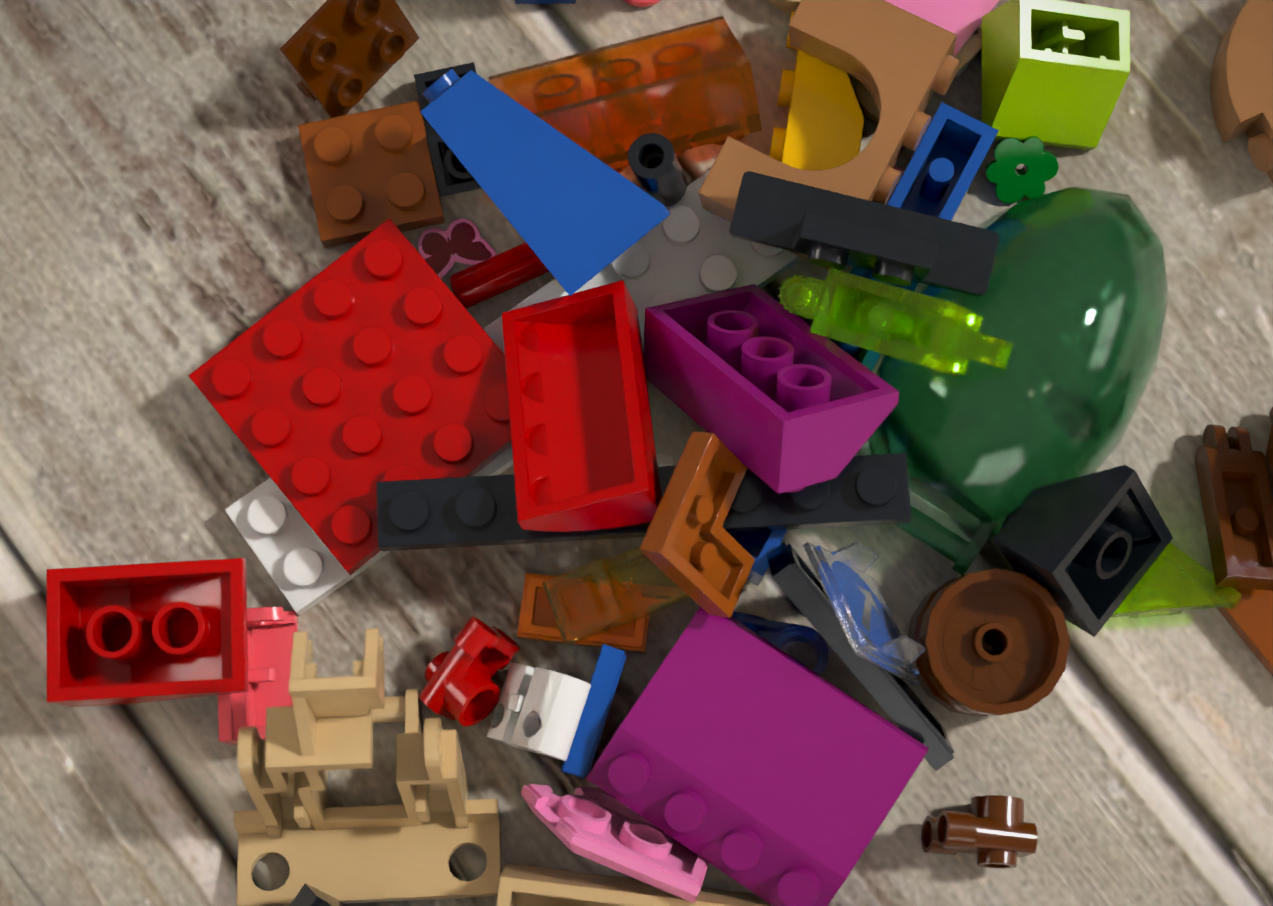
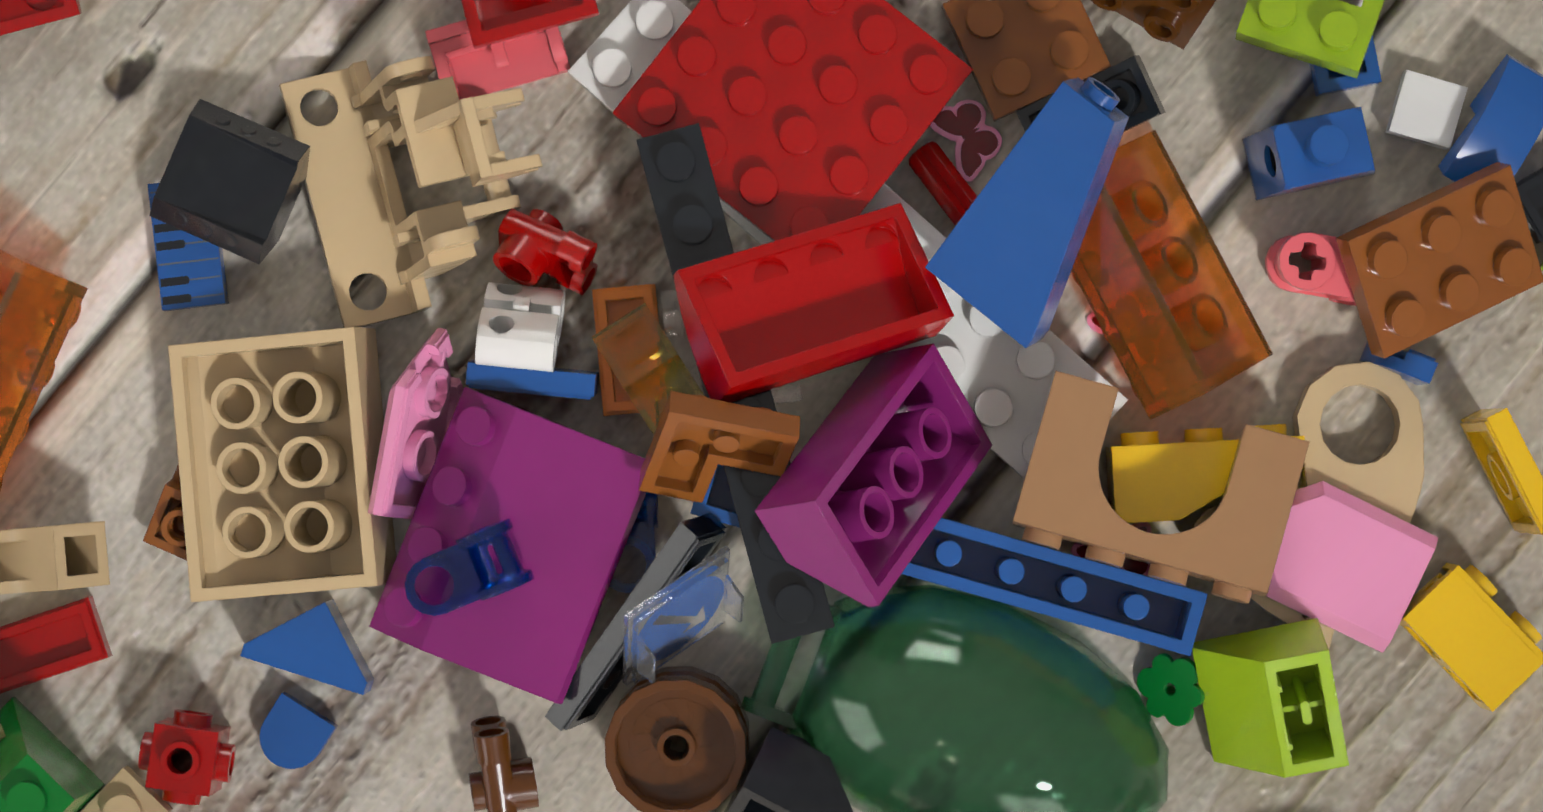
camera: 80 degrees right, 10 degrees up
black cylinder [628,133,687,207] -> none
black bracket [729,171,999,297] -> none
clear neon green hinge [777,268,1013,376] -> none
none -> clear blue piece [404,518,535,616]

